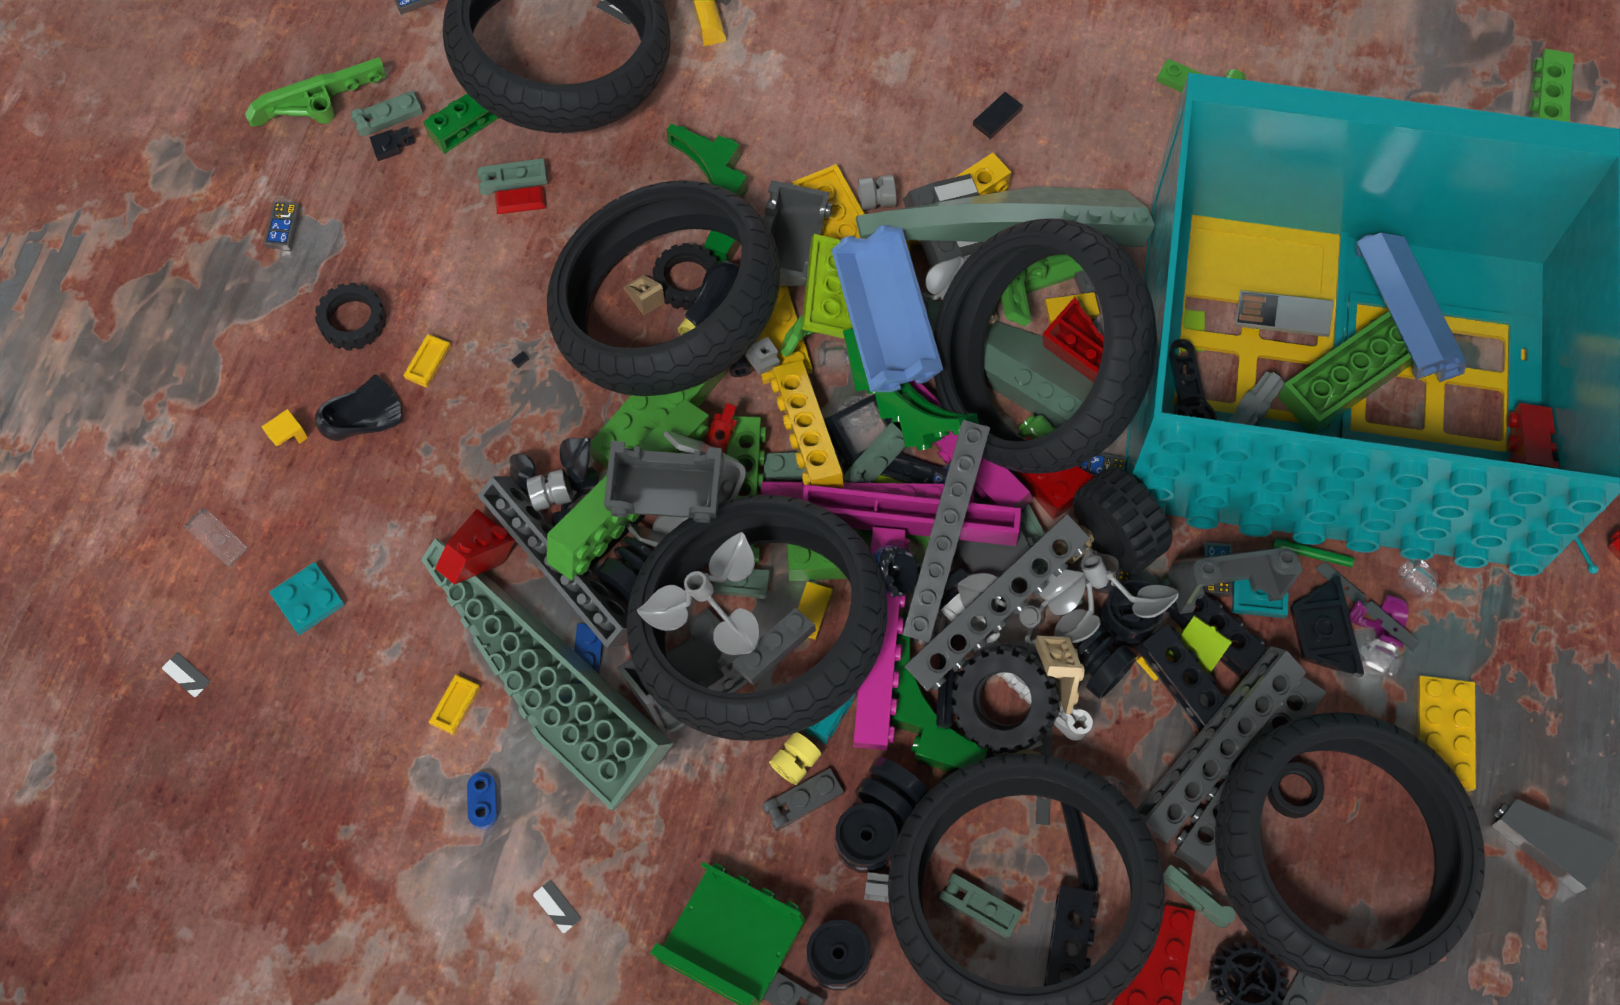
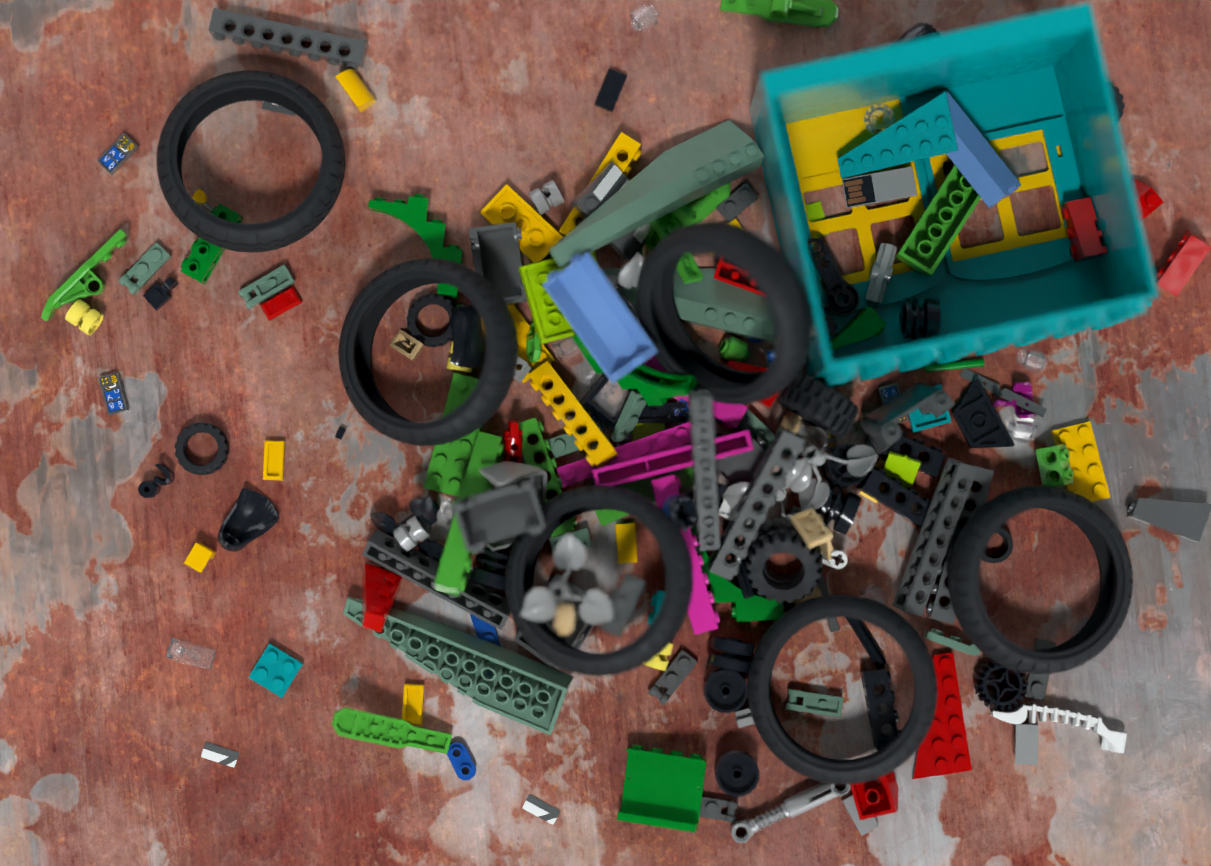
camera: 20 degrees left, 20 degrees up
none -> light yellow wheel [65,299,104,335]
none -> black leg [138,464,175,498]
none -> bright green piece [331,707,452,754]
none -> tan brick [554,604,576,635]
none -> clear head [630,4,659,33]
none -> teal wing [837,91,959,179]
none -> clear gear [864,104,896,135]
none -> bright green brick [1036,444,1073,487]

